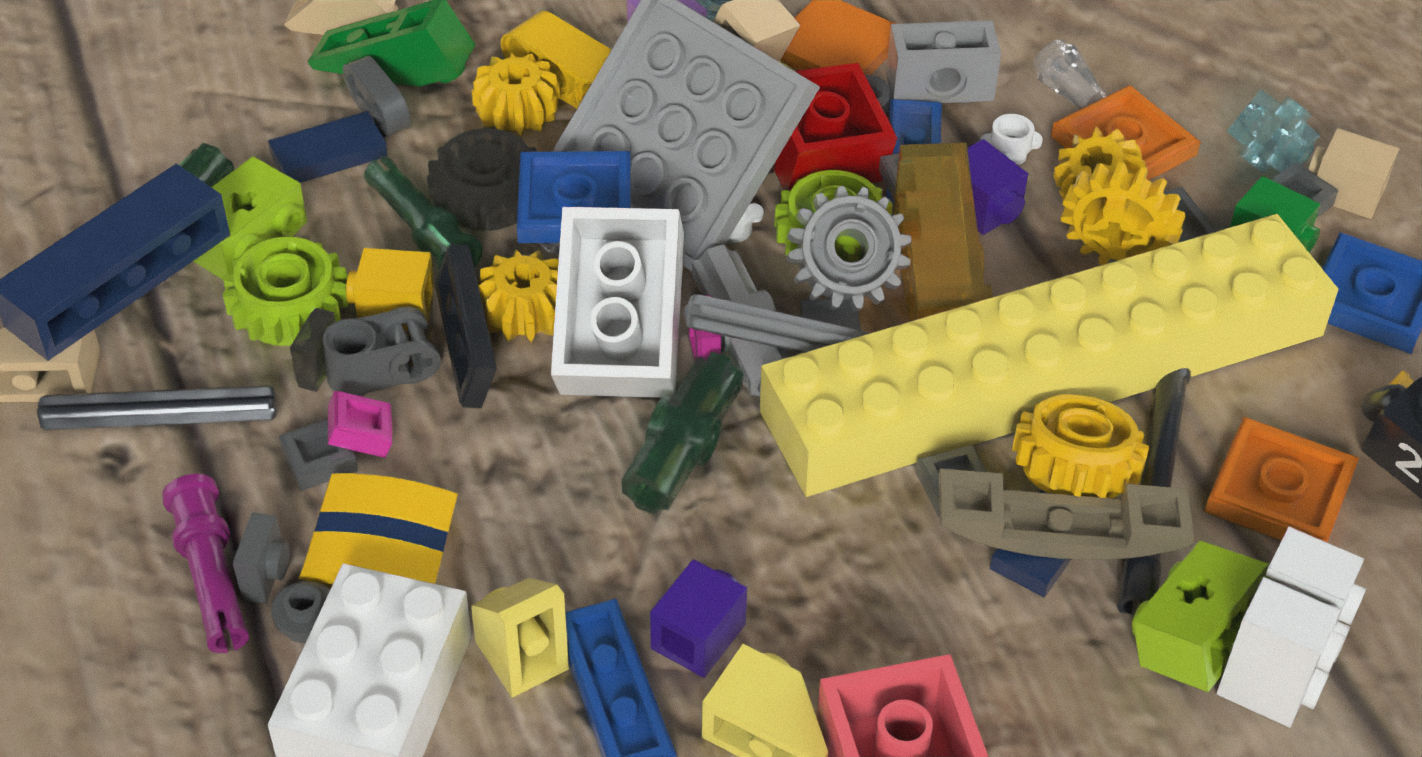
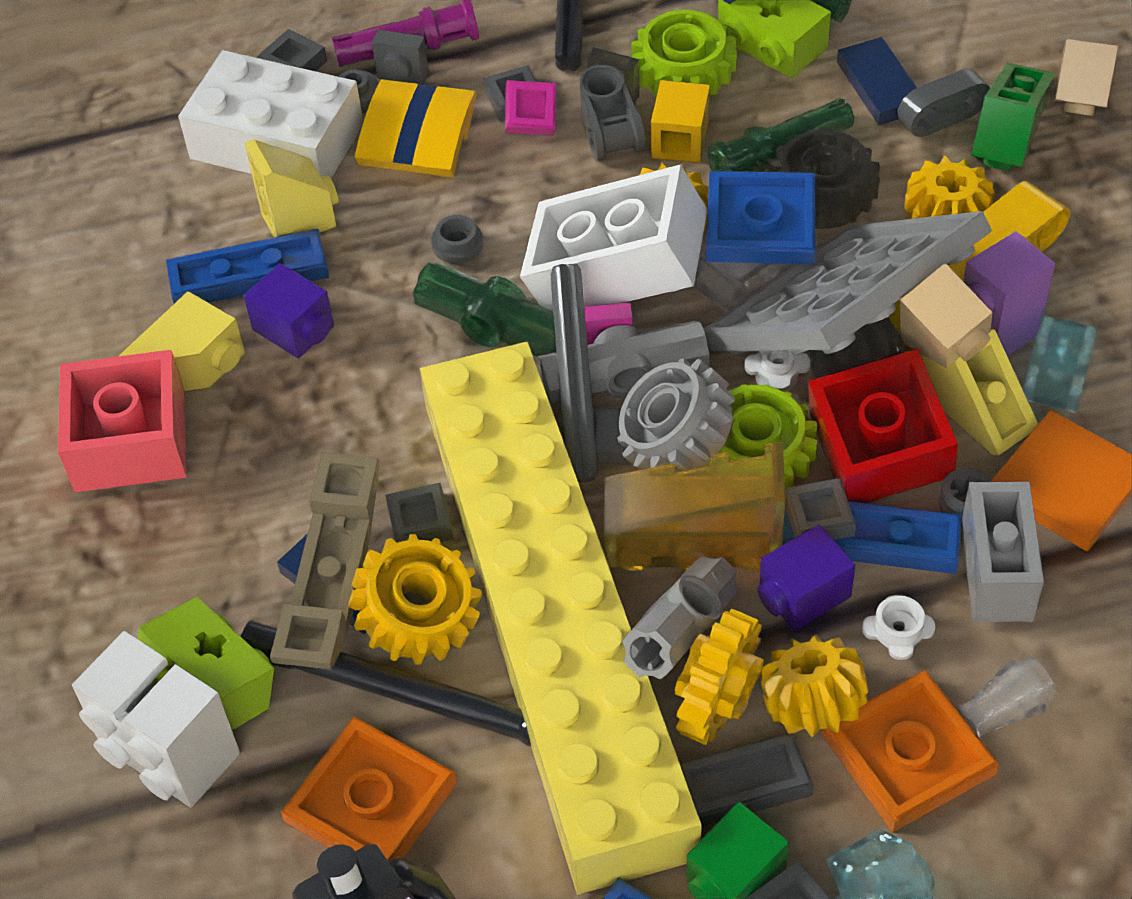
camera: 100 degrees right, 5 degrees up
black tile [435,244,497,408] -> none
none -> dark grey plate [257,29,327,72]
none -> dark grey plate [431,215,483,263]
none -> light grey piece [622,555,739,679]

